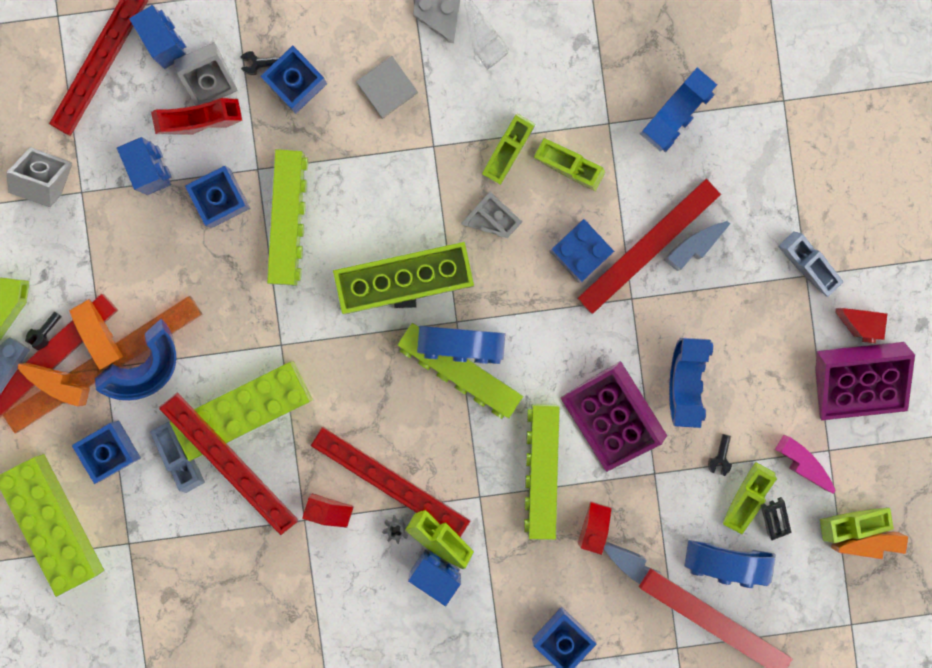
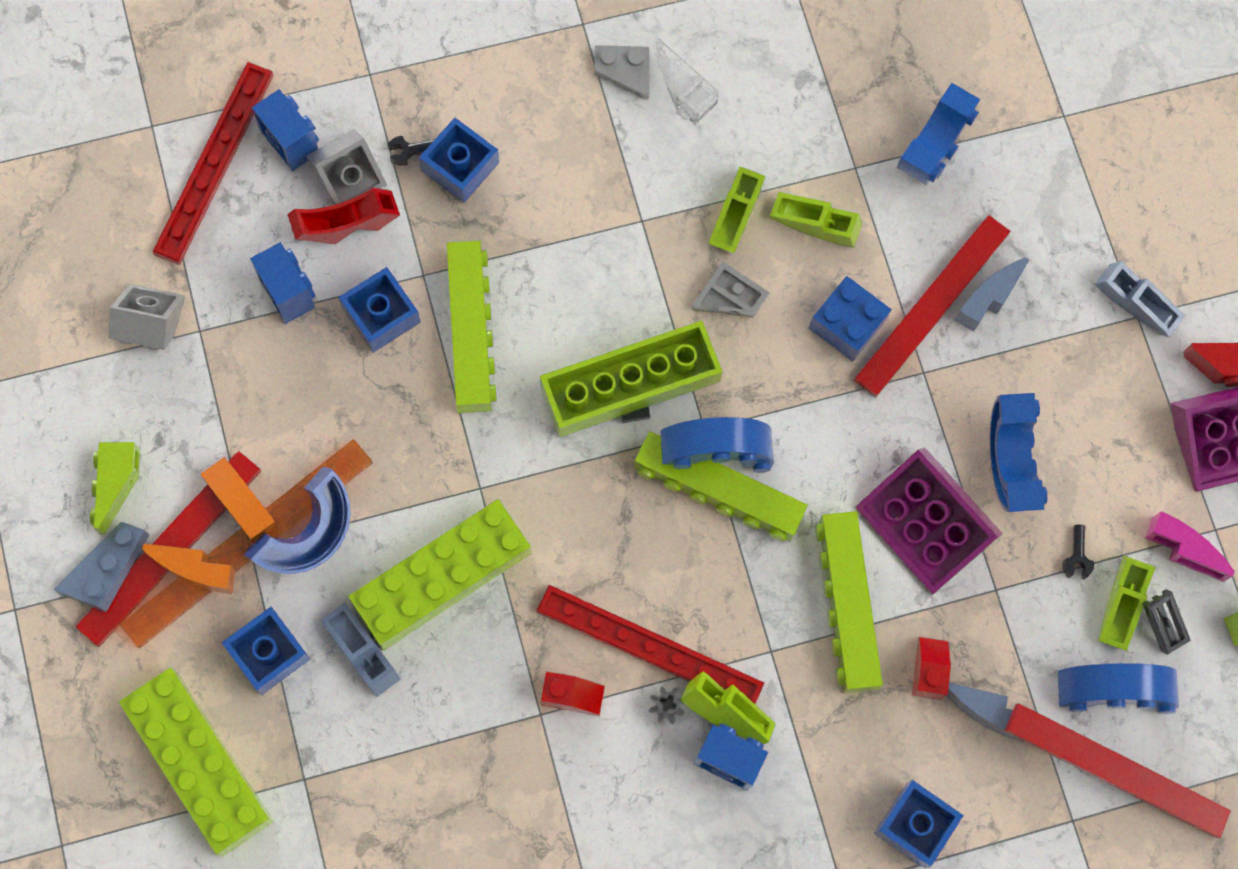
camera: 15 degrees left, 15 degrees down
black bar [25,311,62,350] -> none
red tile [159,392,298,535] -> none
light grey tile [356,56,418,119] -> none

